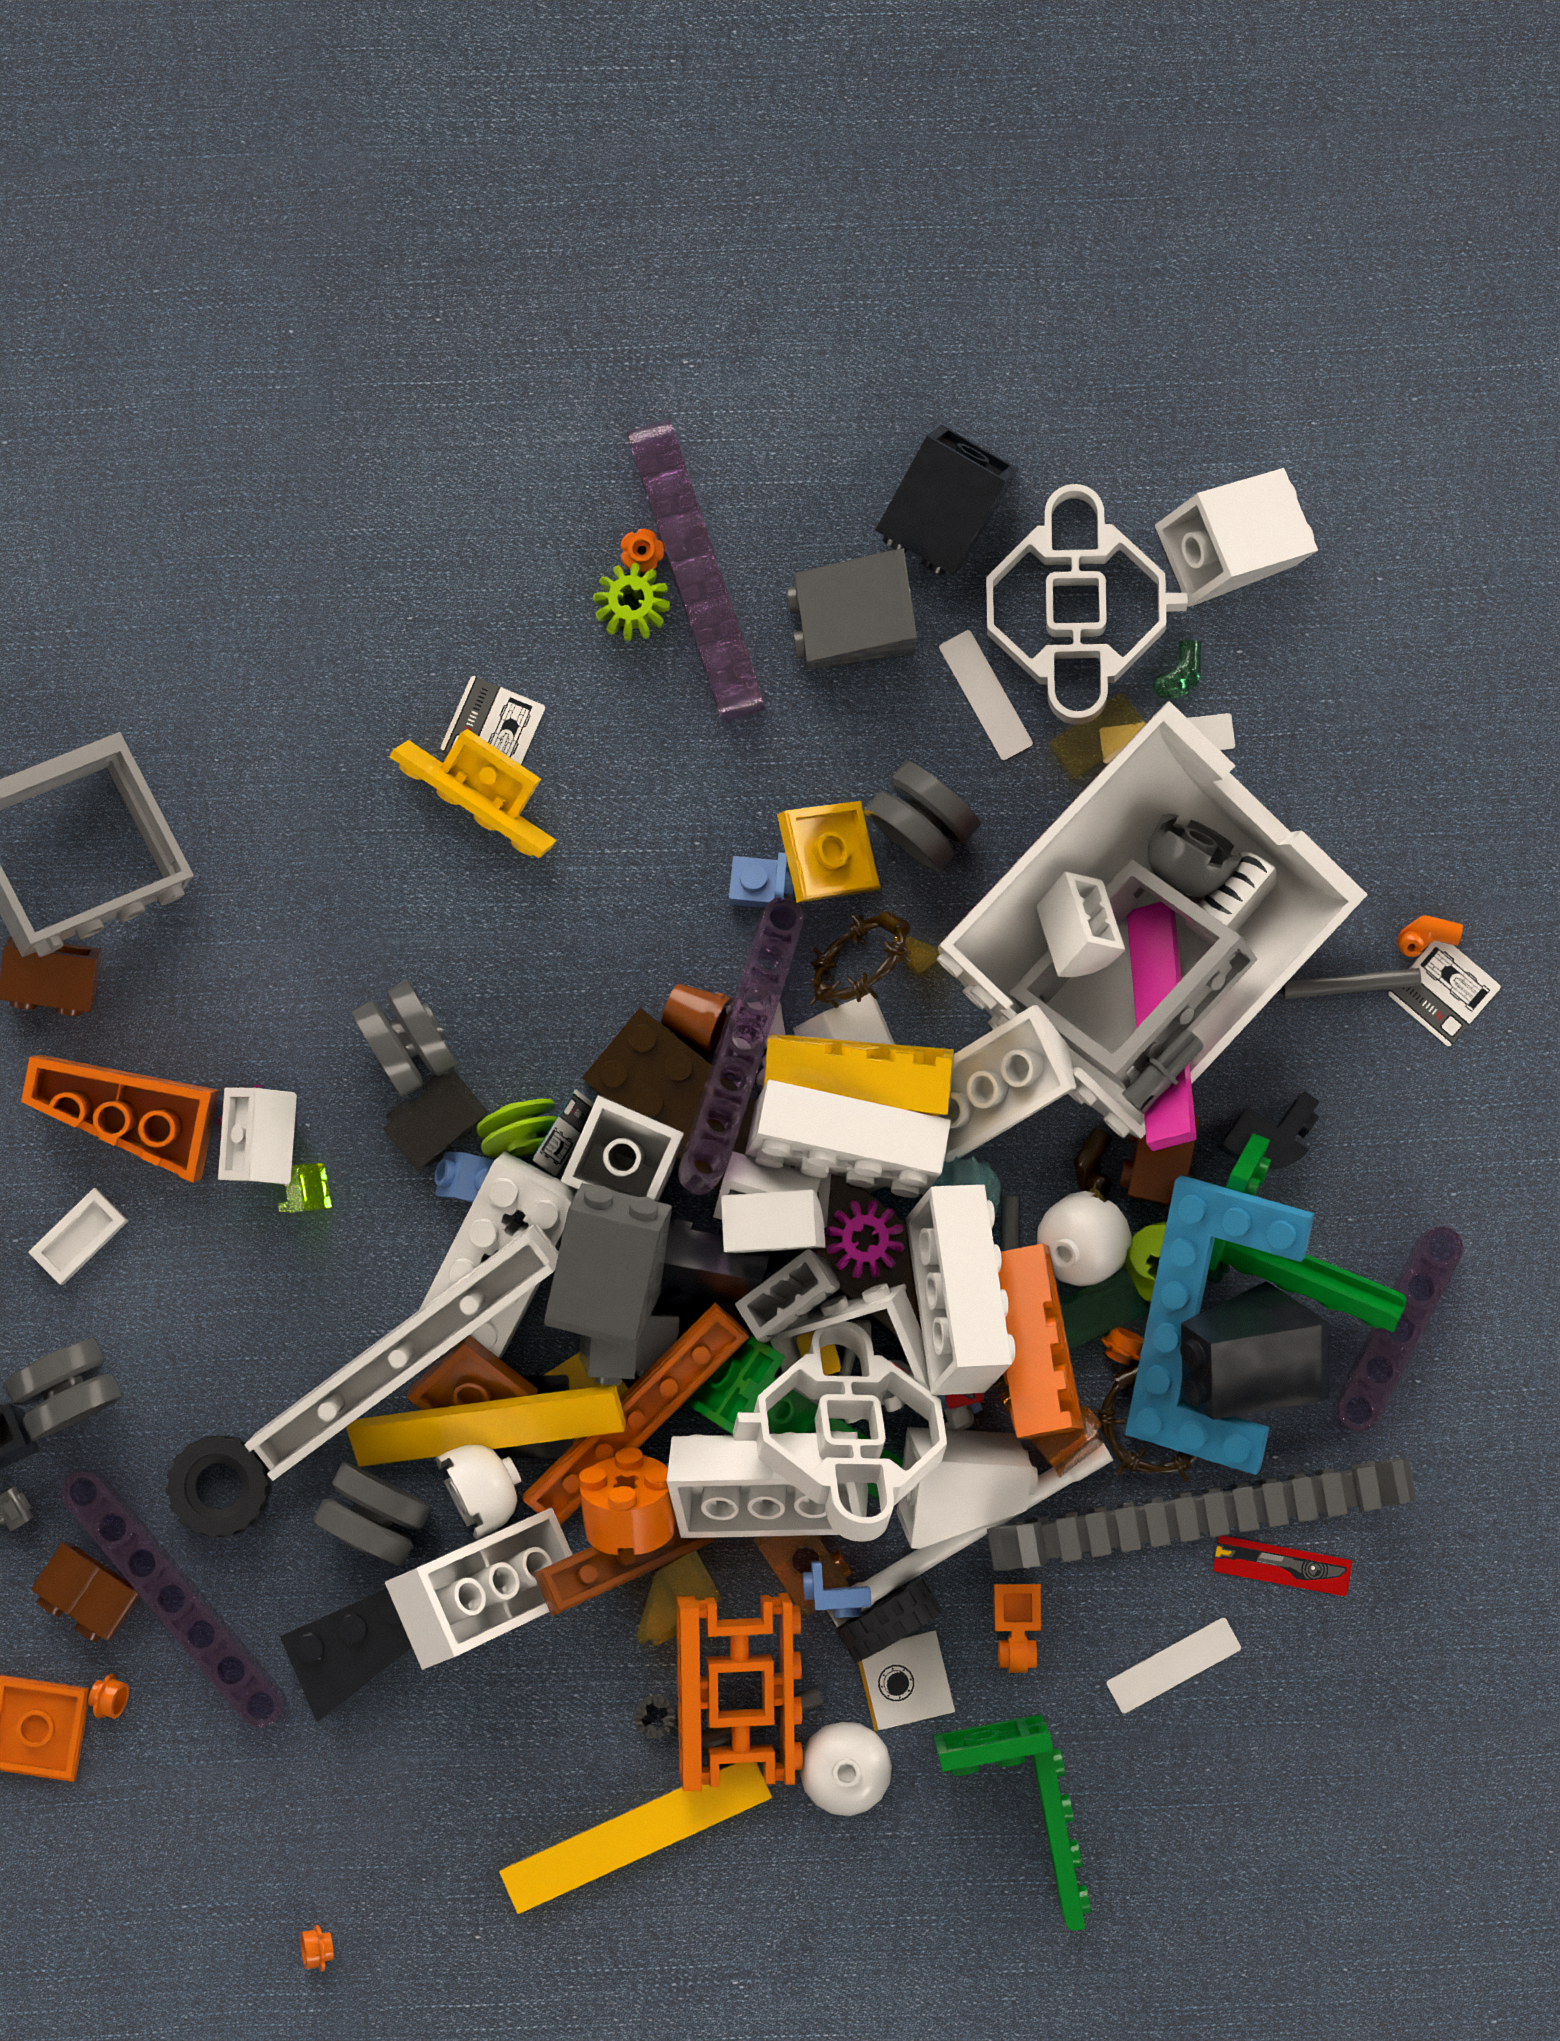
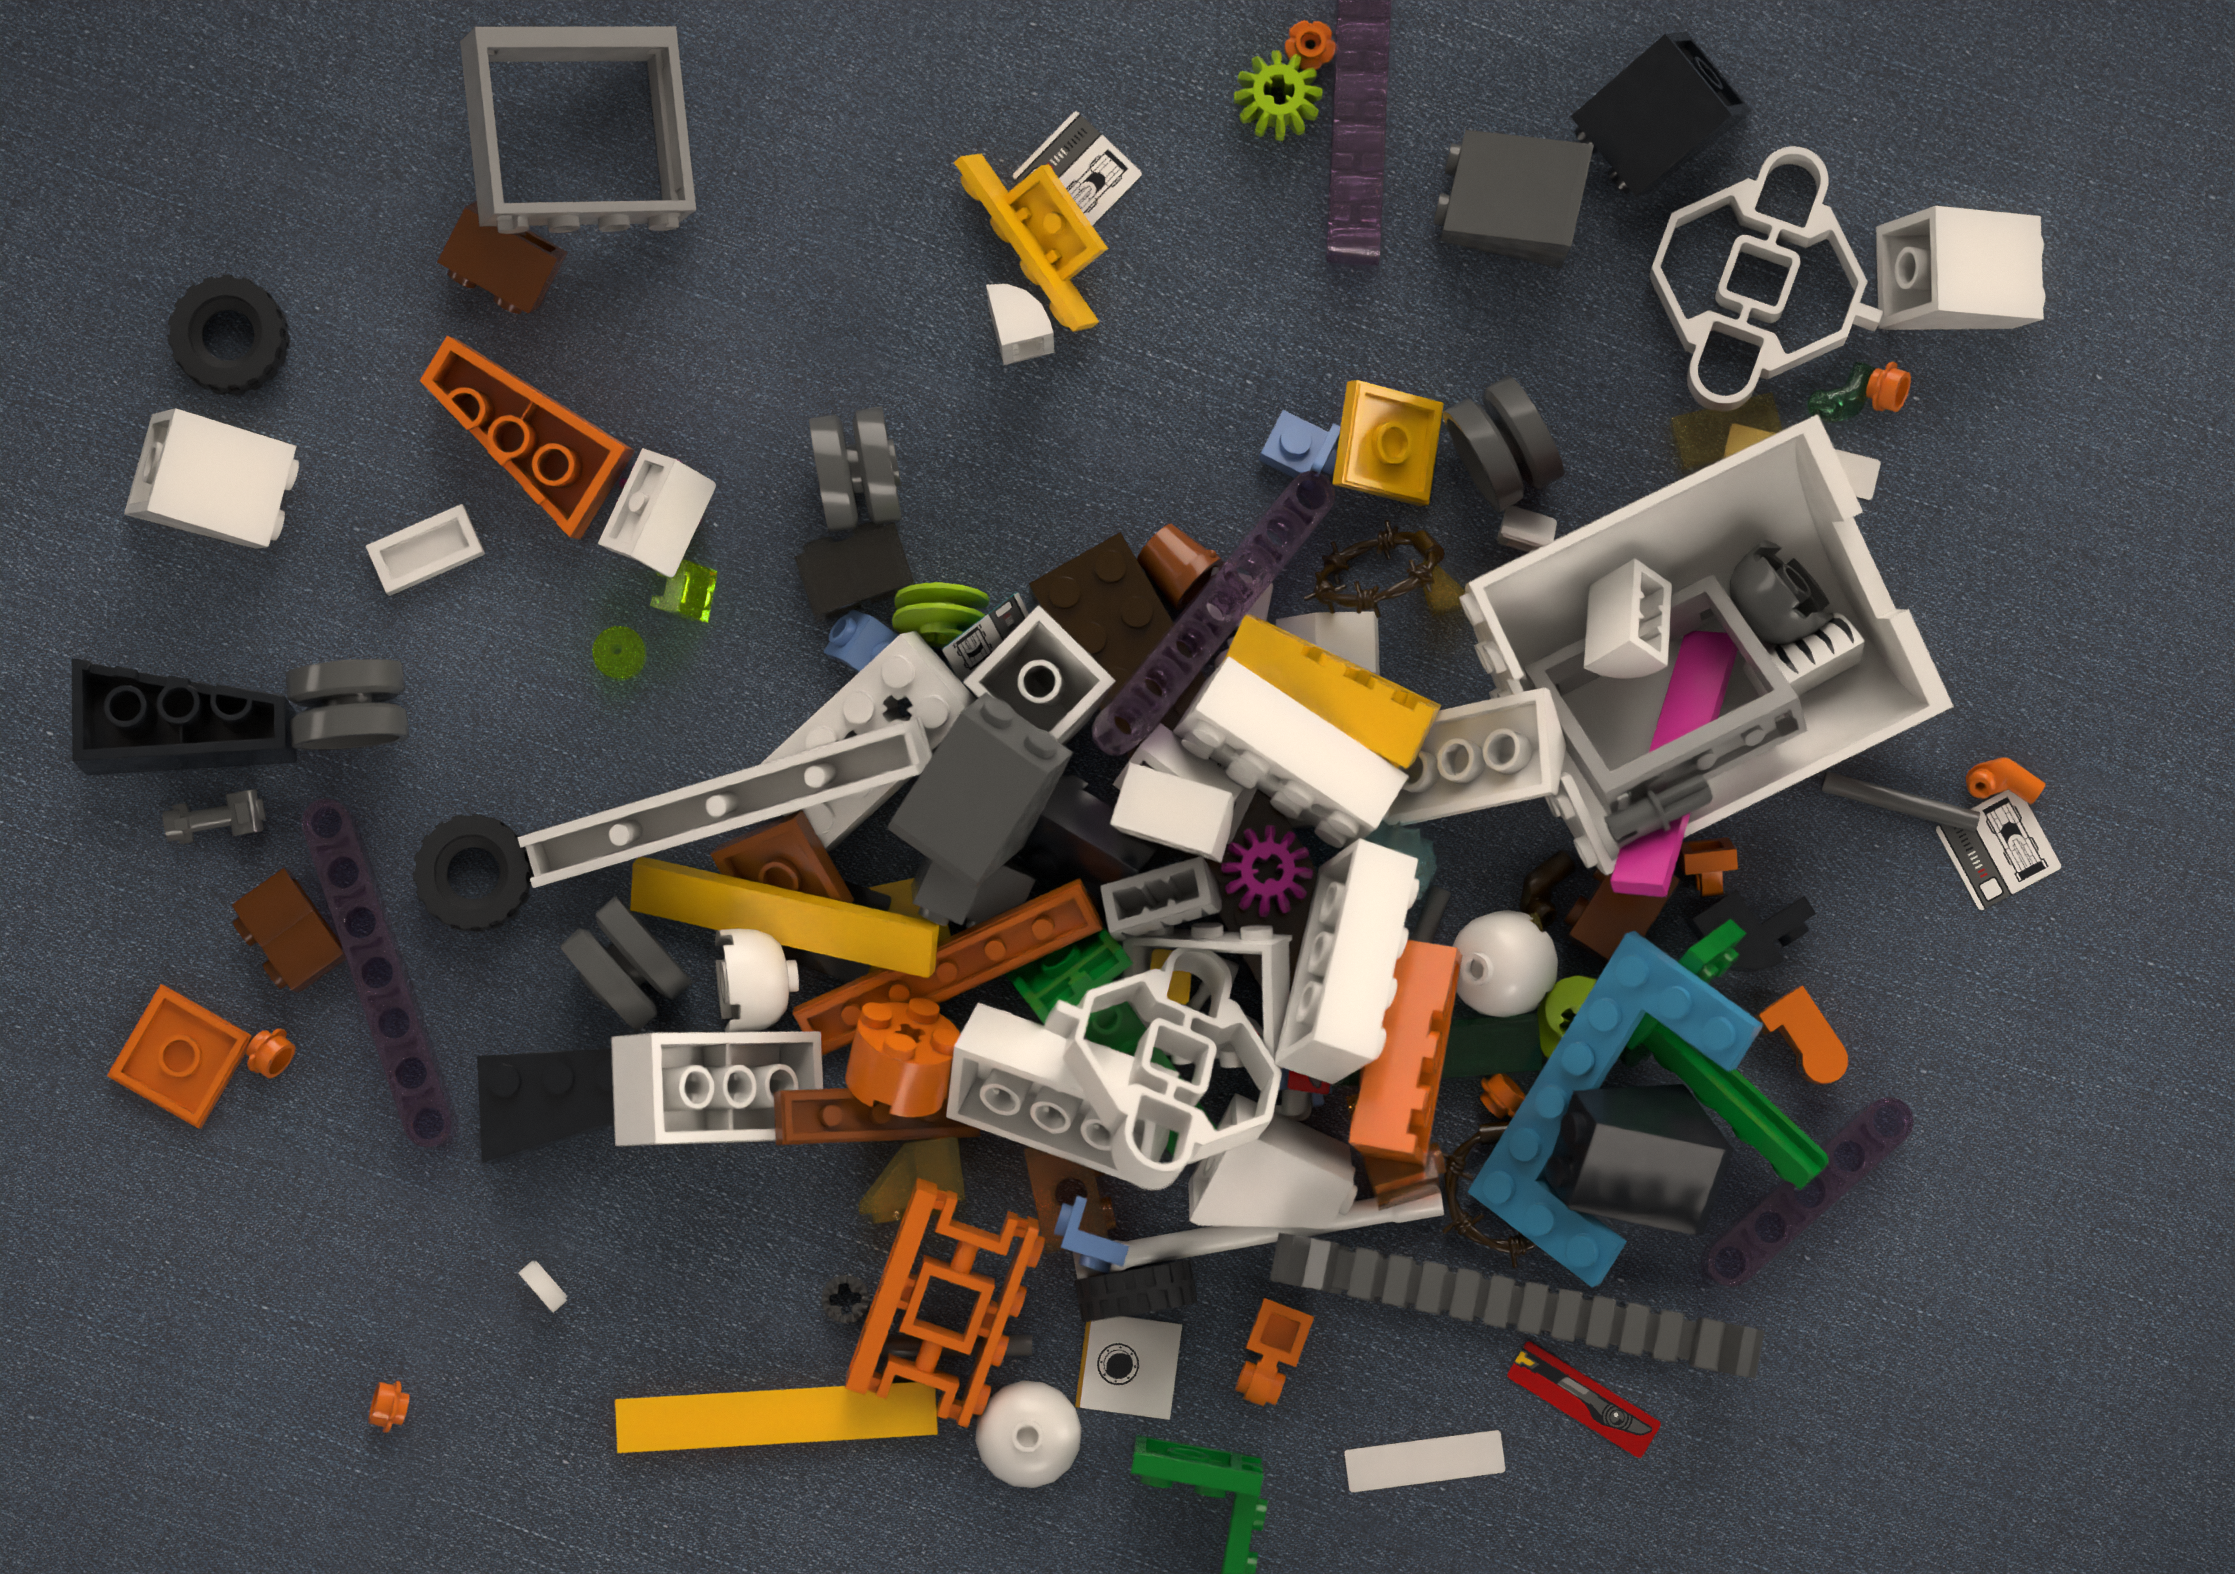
camera: 20 degrees right, 0 degrees up
white sticker [939,630,1033,760] -> none
none -> white tile [518,1261,567,1313]
none -> clear neon green tile [592,626,647,680]
none -> white brick [986,284,1054,365]
none -> white slope [1497,506,1557,553]
none -> orange tile [1677,837,1738,897]
none -> orange leg [1753,985,1848,1085]
none -> orange plate [1866,362,1911,412]

